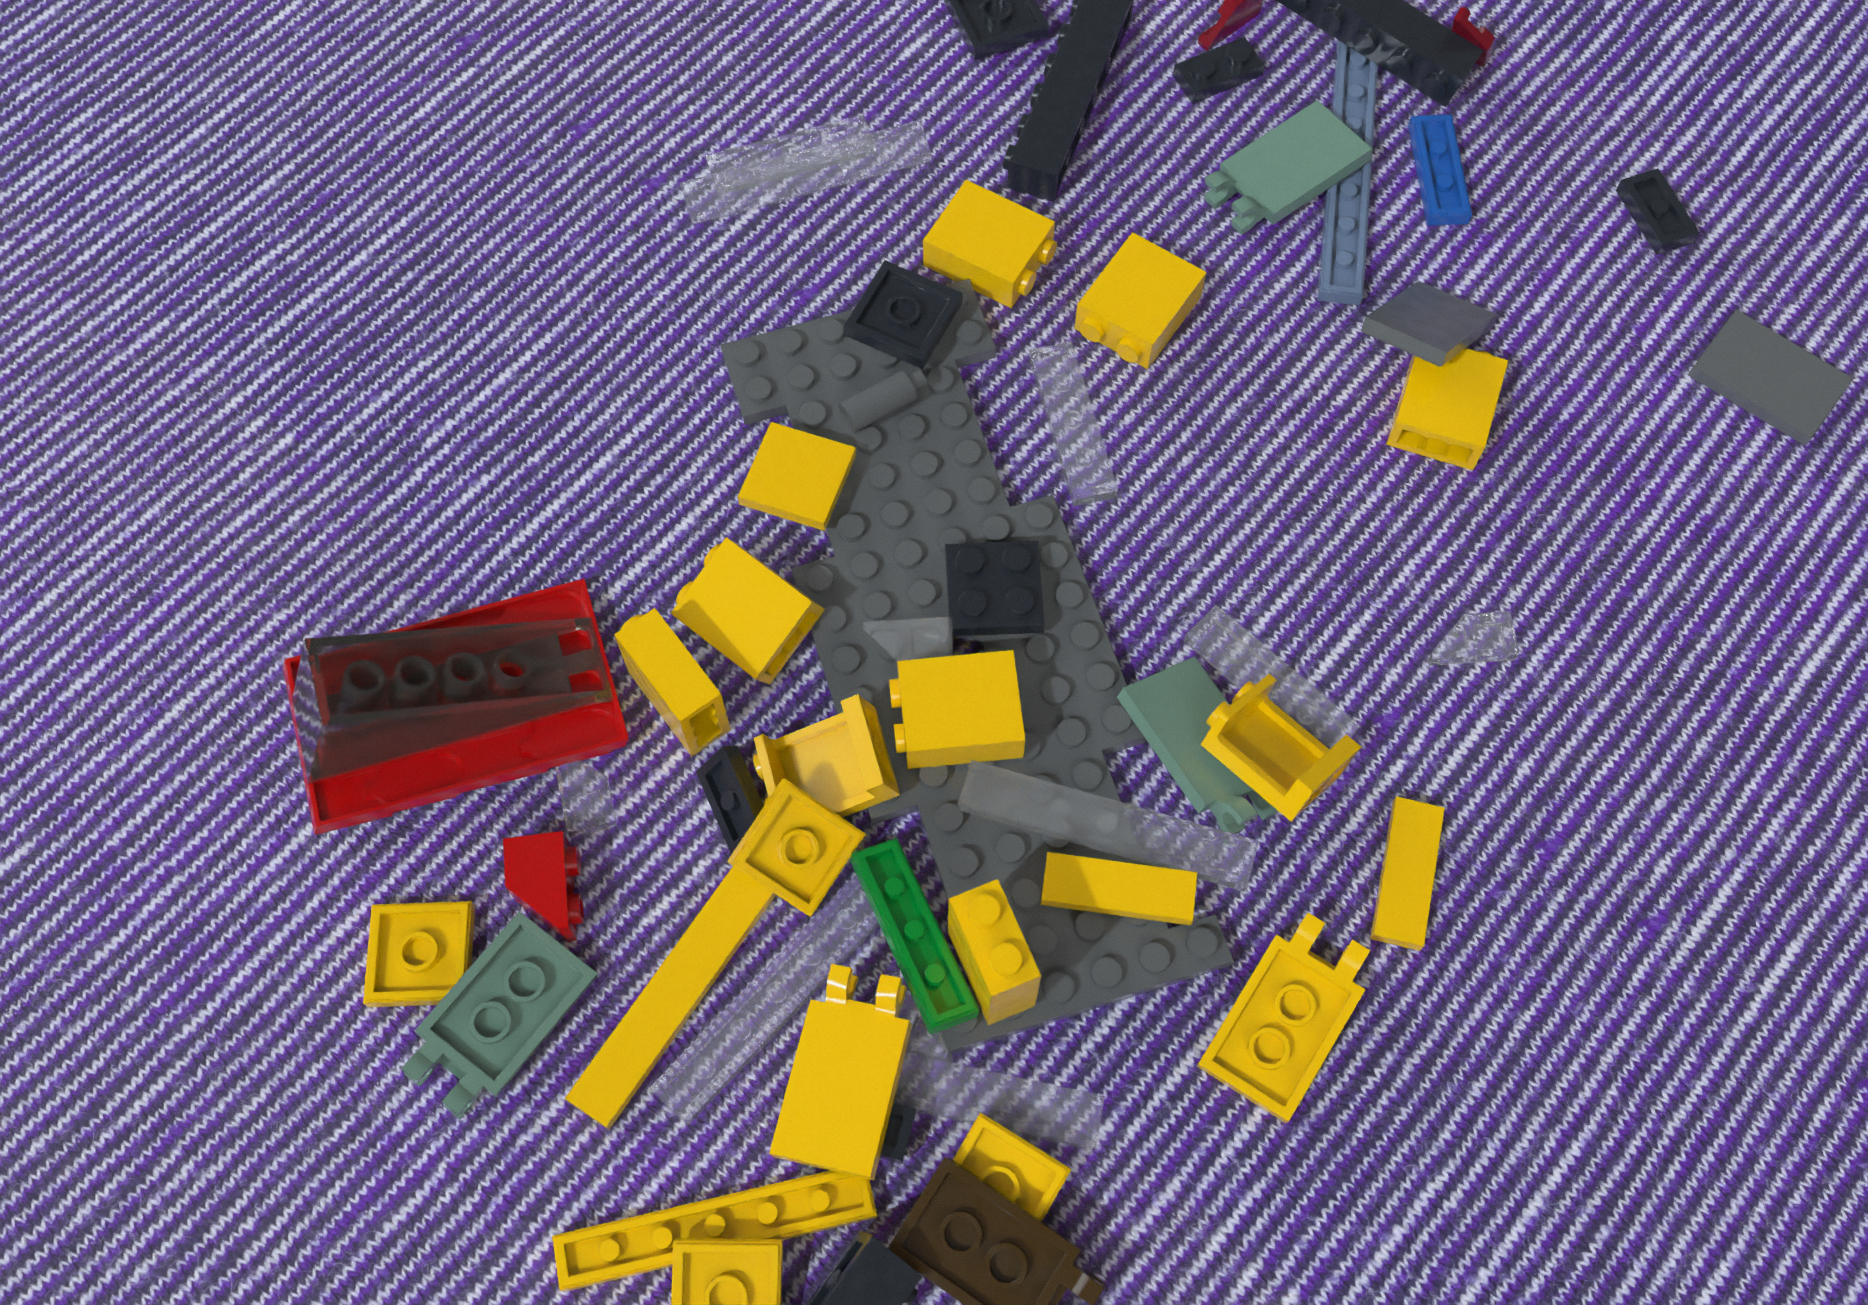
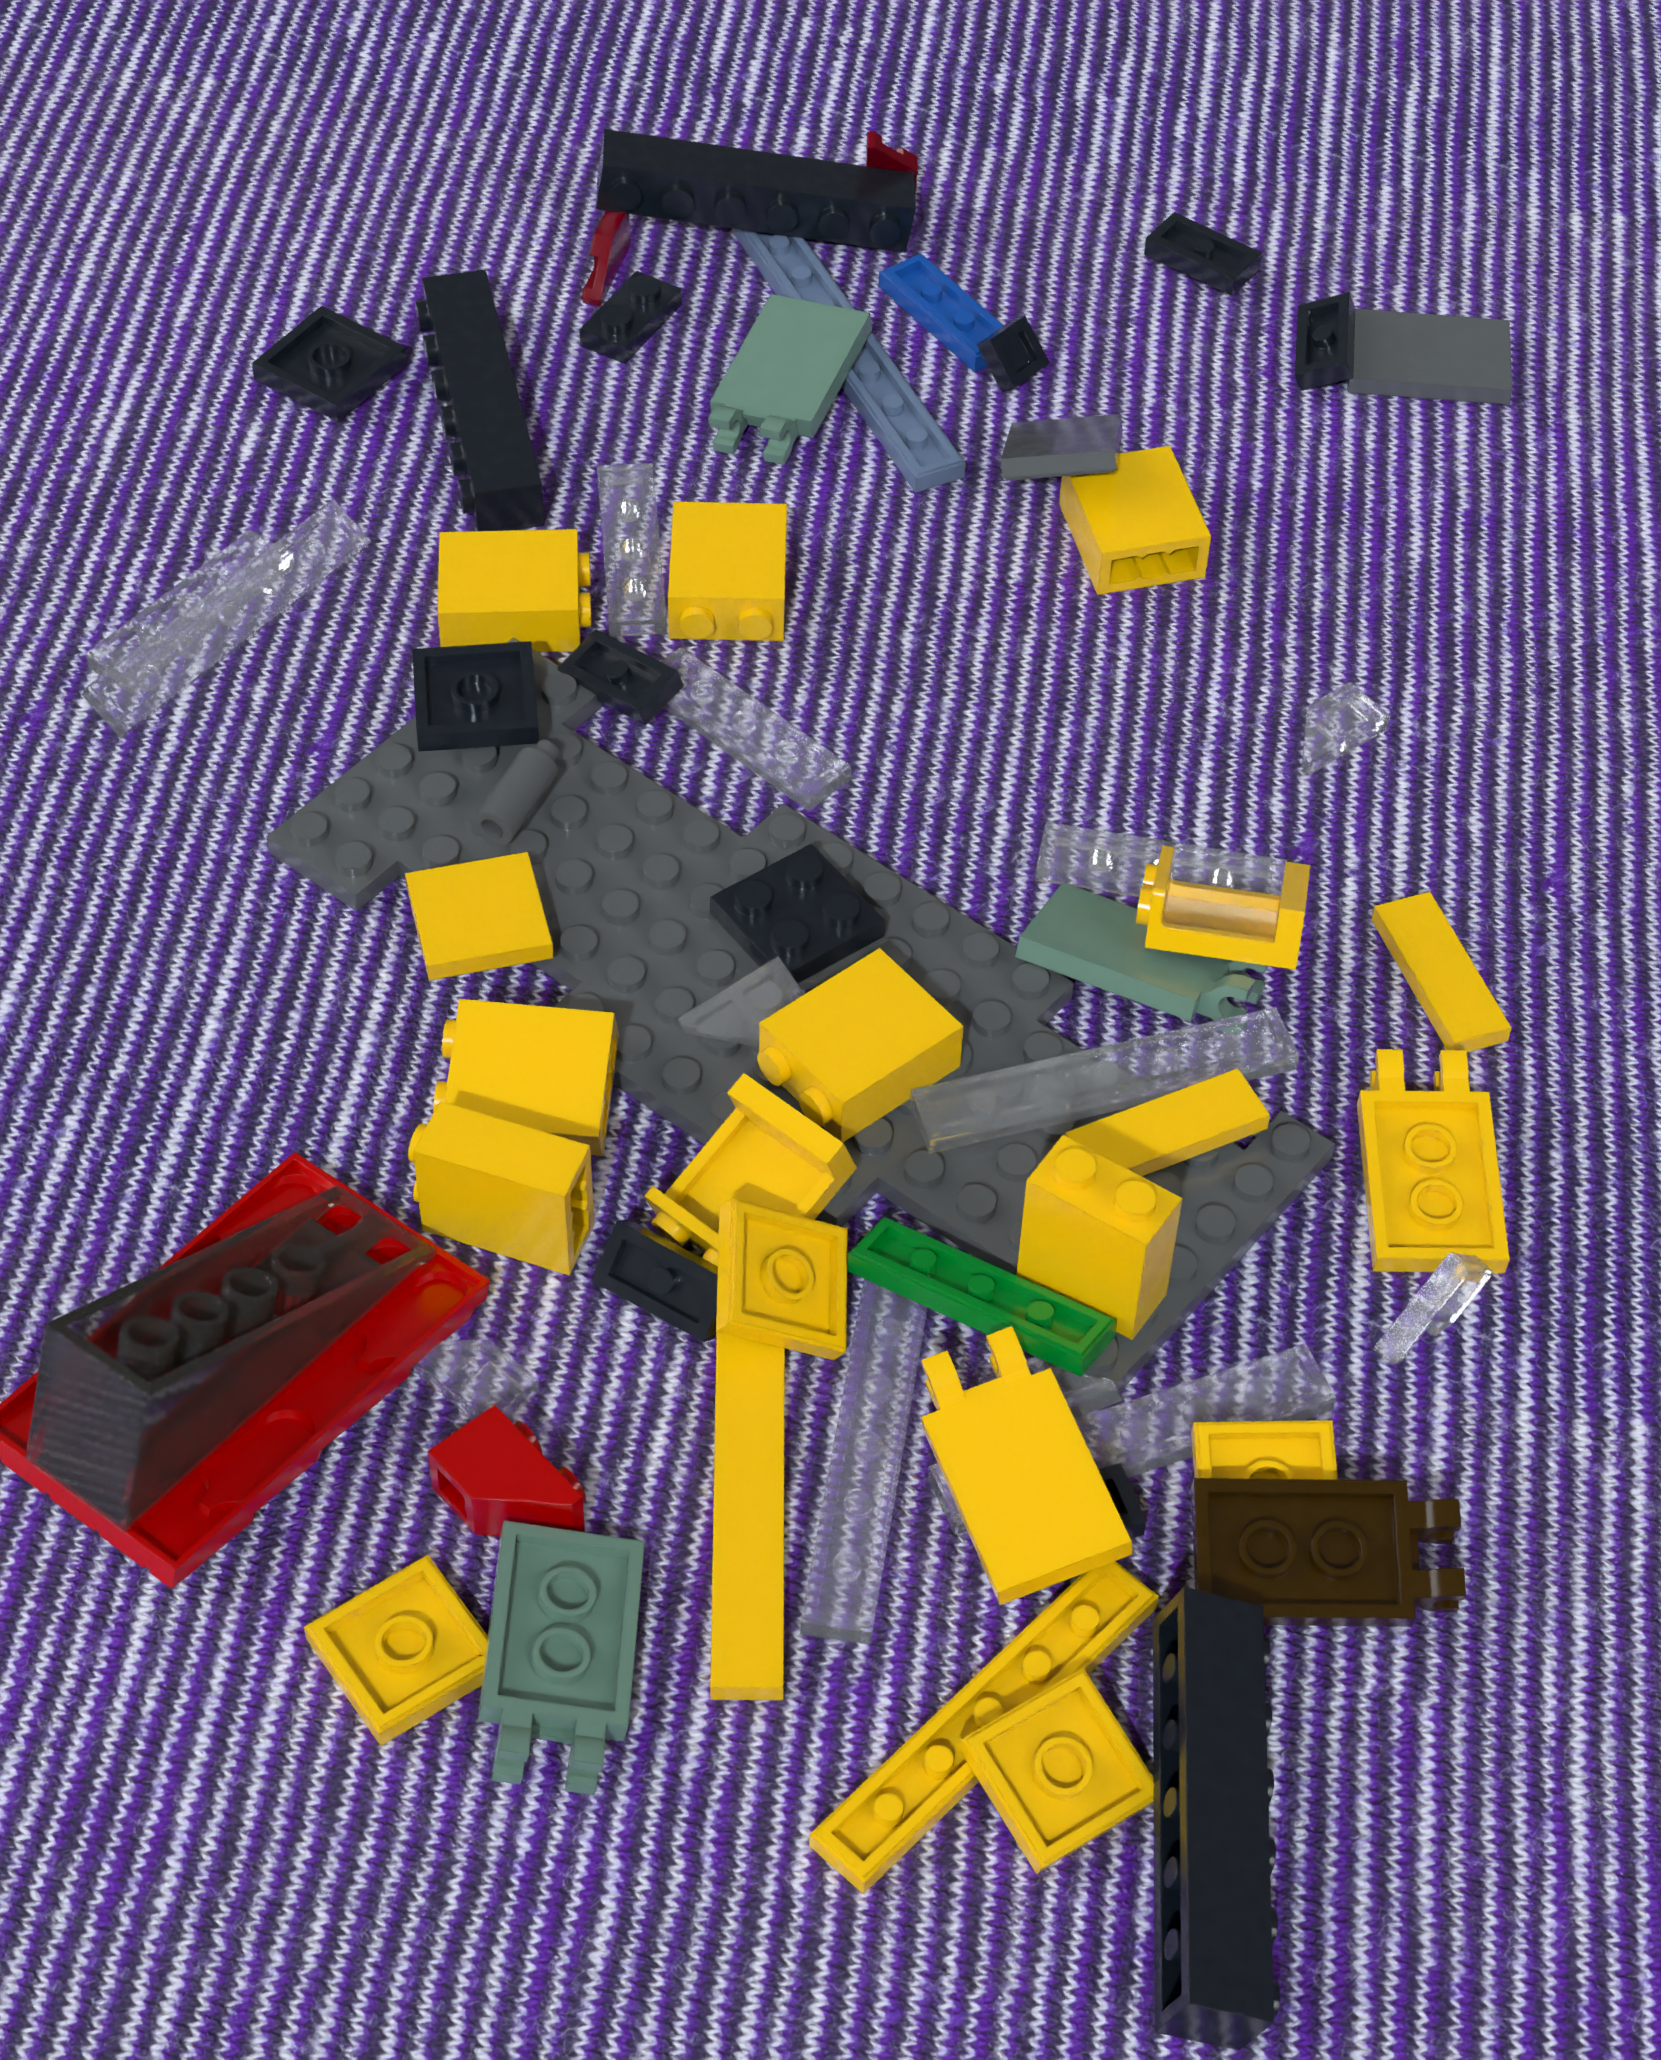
camera: 35 degrees left, 15 degrees down
none -> black plate [557,629,684,726]
none -> clear tile [597,463,667,637]
none -> black plate [977,315,1050,392]
none -> black plate [1295,292,1356,391]
none -> clear tile [1374,1252,1492,1364]

